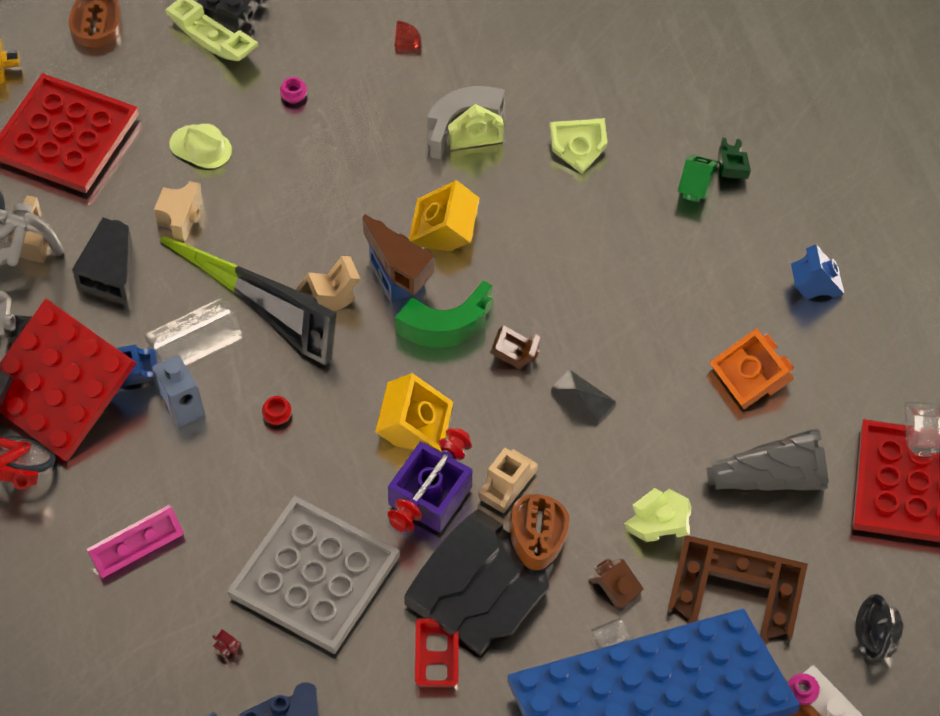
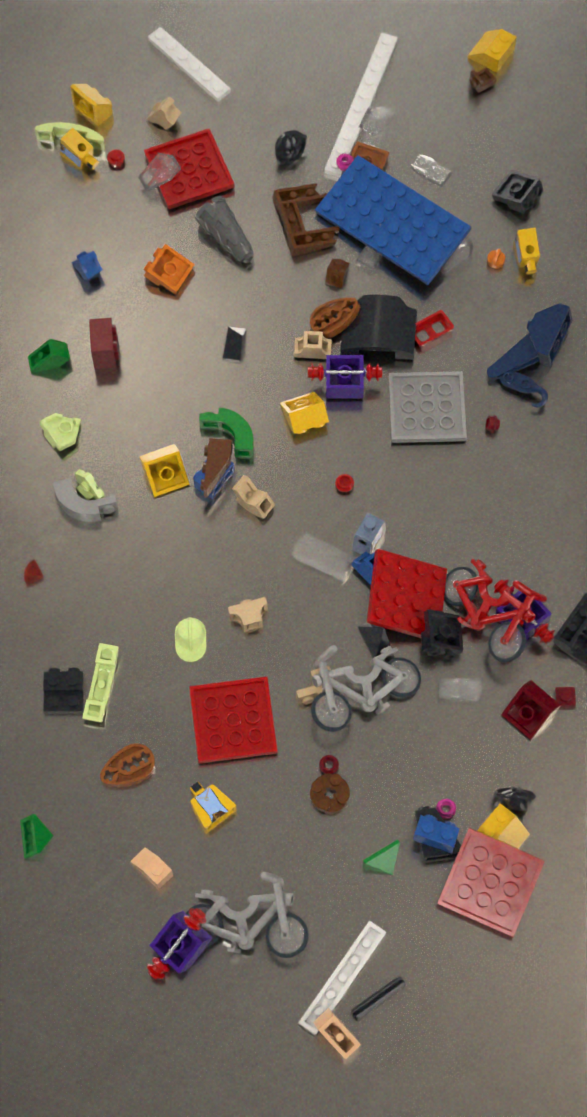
camera: 120 degrees left, 10 degrees up
black slope [72,217,132,303] -> none
dark pink plate [86,505,185,578] -> none
black plate [159,236,337,365] -> none
dark pink plate [280,77,307,102] -> none
reddish brown bracket [490,325,541,369] -> none
yellowish green plate [624,488,691,542] -> none
dark green plate [718,138,751,179] -> none
none -> dark red brick [89,318,119,369]

